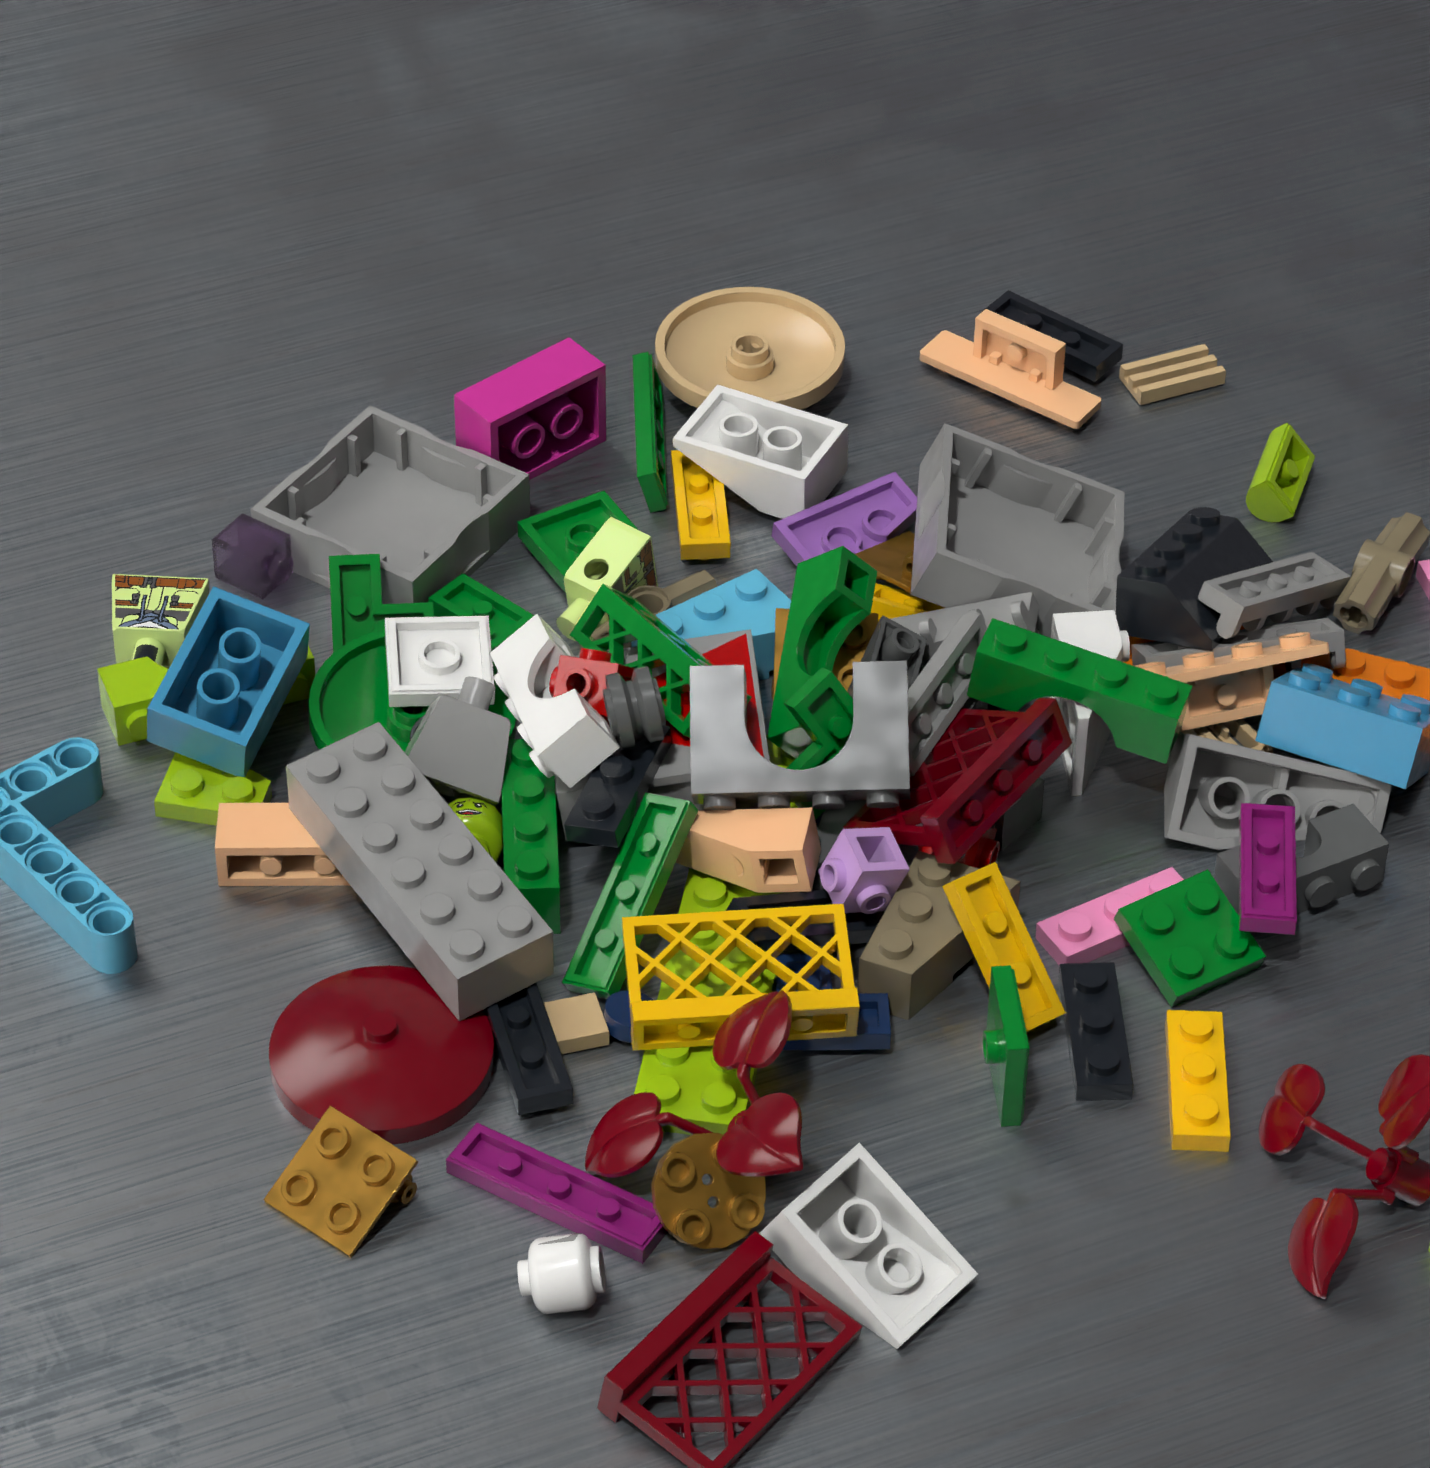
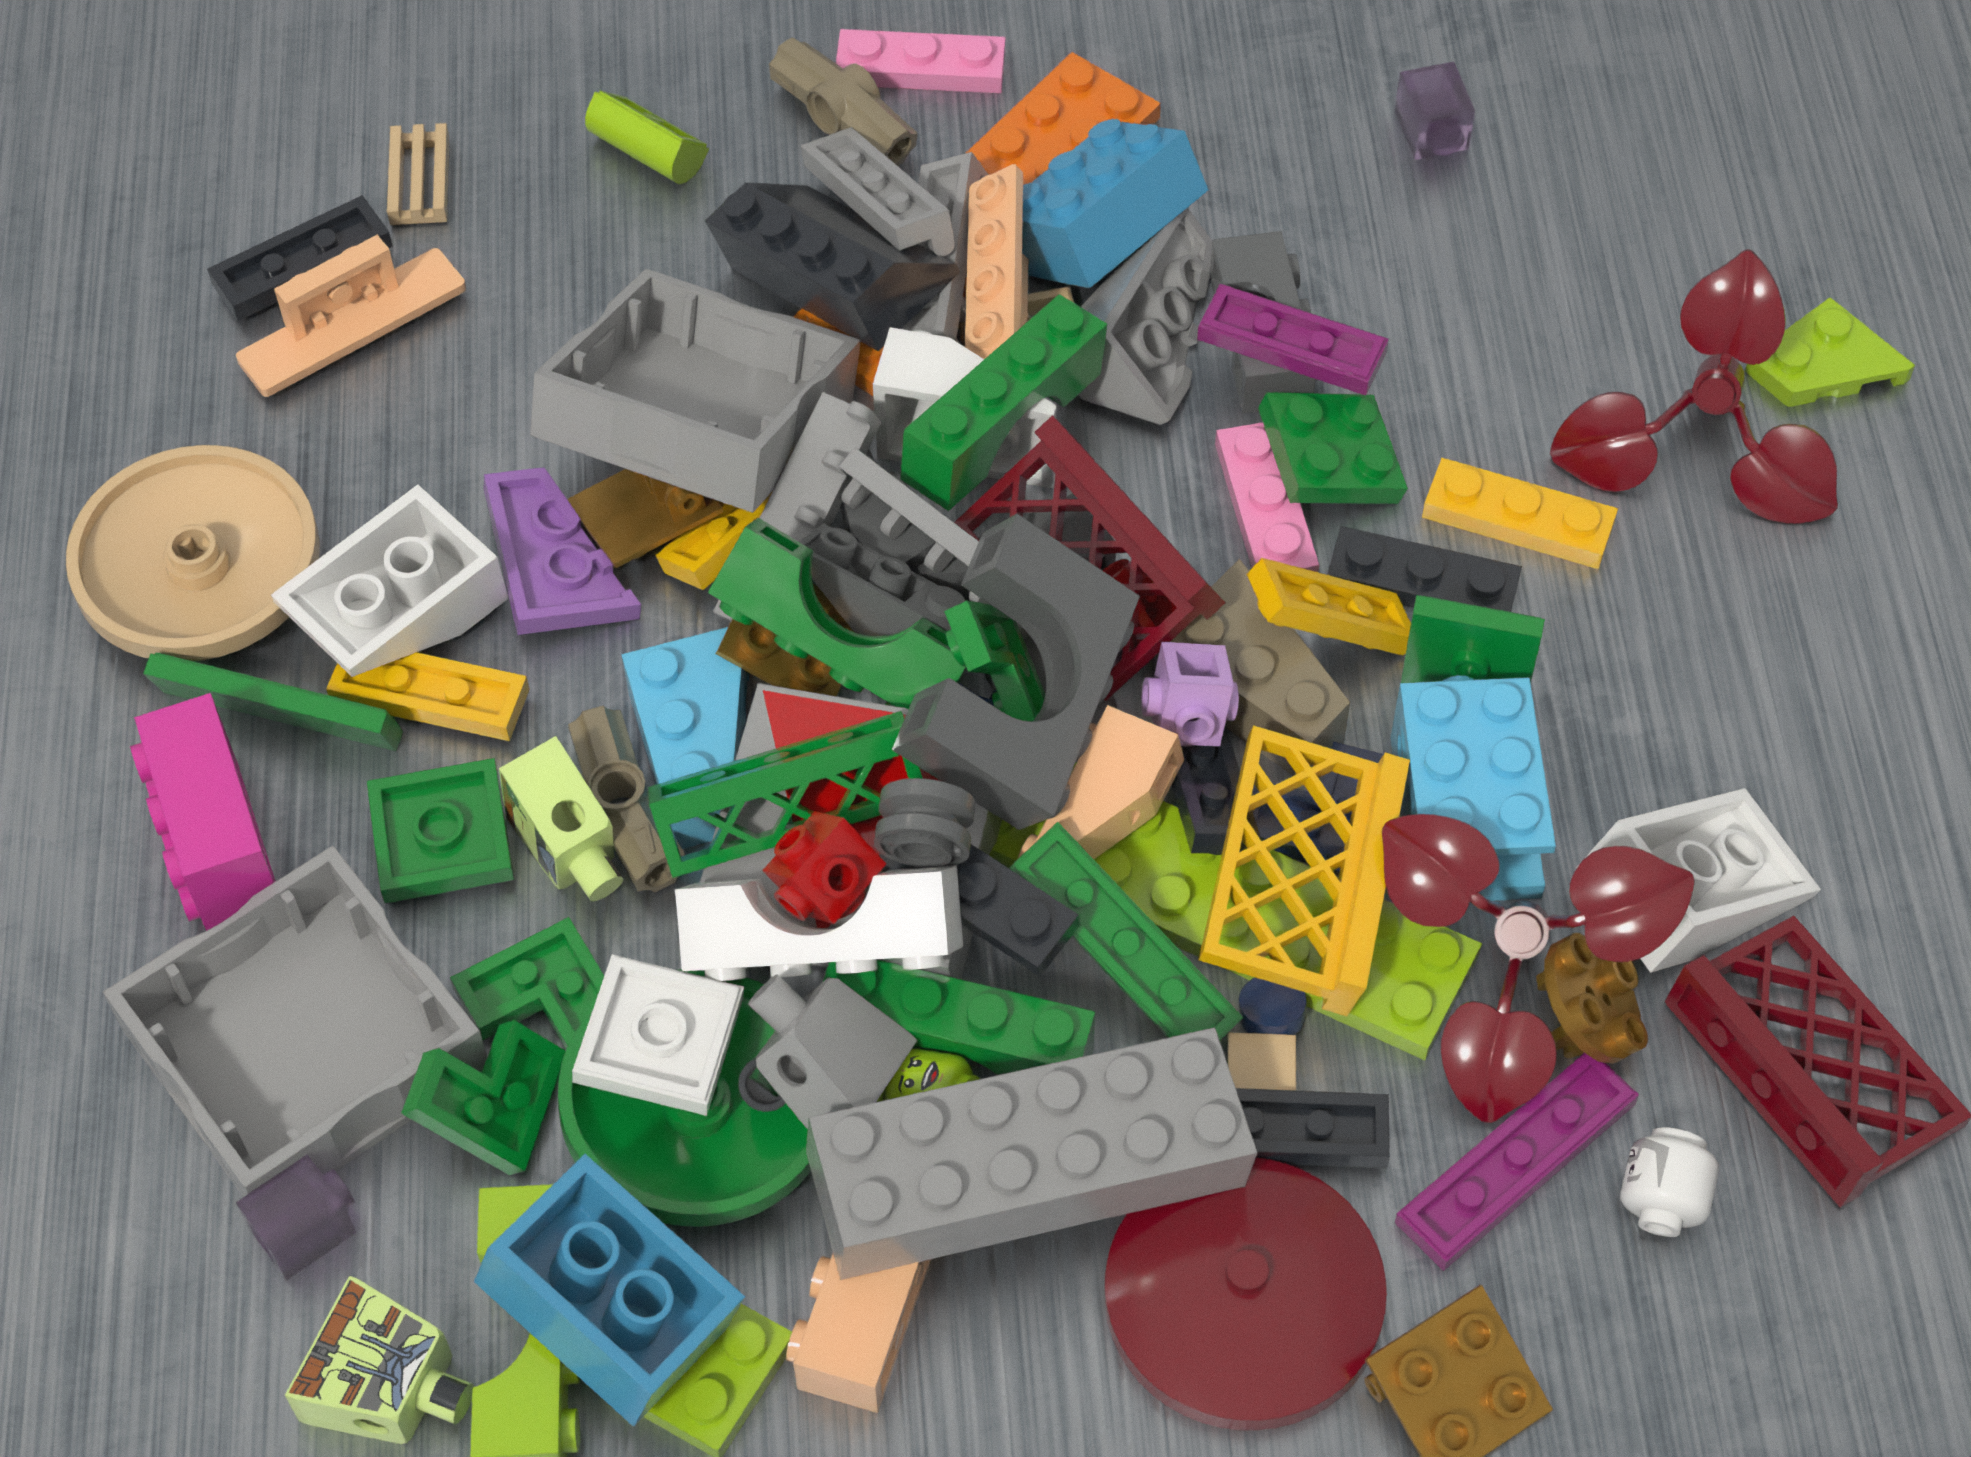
camera: 70 degrees left, 15 degrees up
none -> medium azure torso [1390,676,1556,901]

